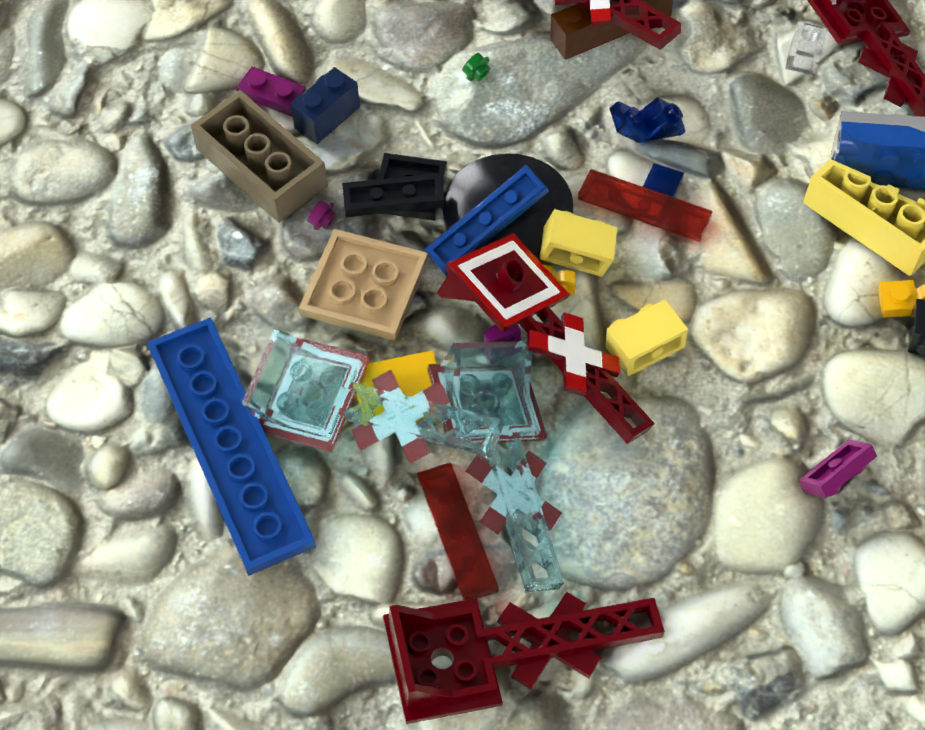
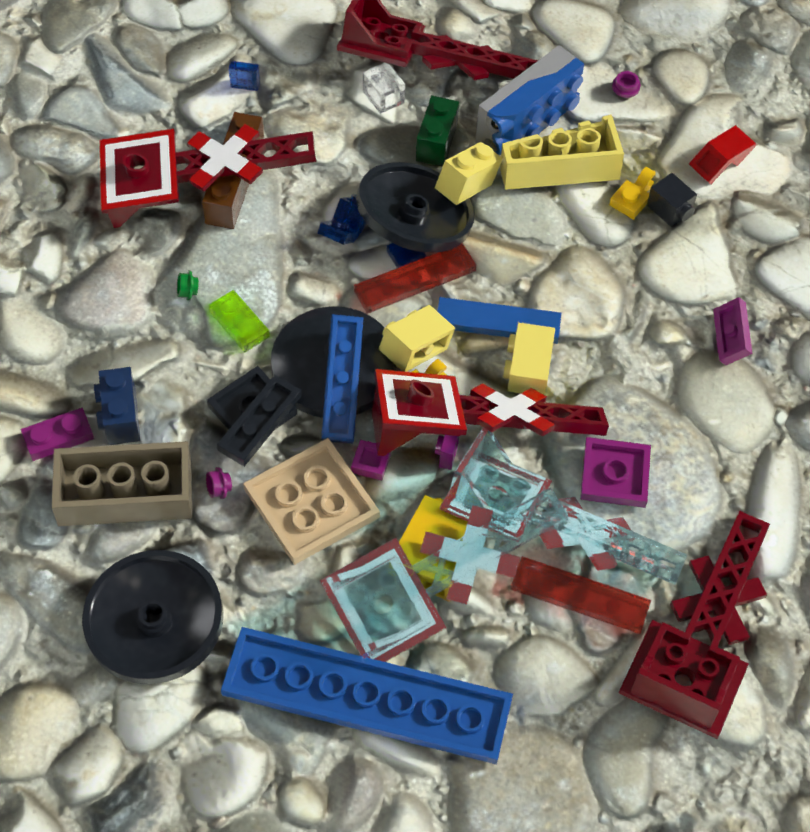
camera: 55 degrees left, 0 degrees up
none -> black dish [82,550,224,684]
none -> clear neon green plate [208,290,270,353]
none -> magenta plate [351,439,391,481]
none -> black dish [356,162,475,253]
none -> dark green brick [416,95,459,167]
none -> light yellow brick [435,142,503,205]
none -> blue tile [437,297,562,344]
none -> magenta plate [580,437,651,508]

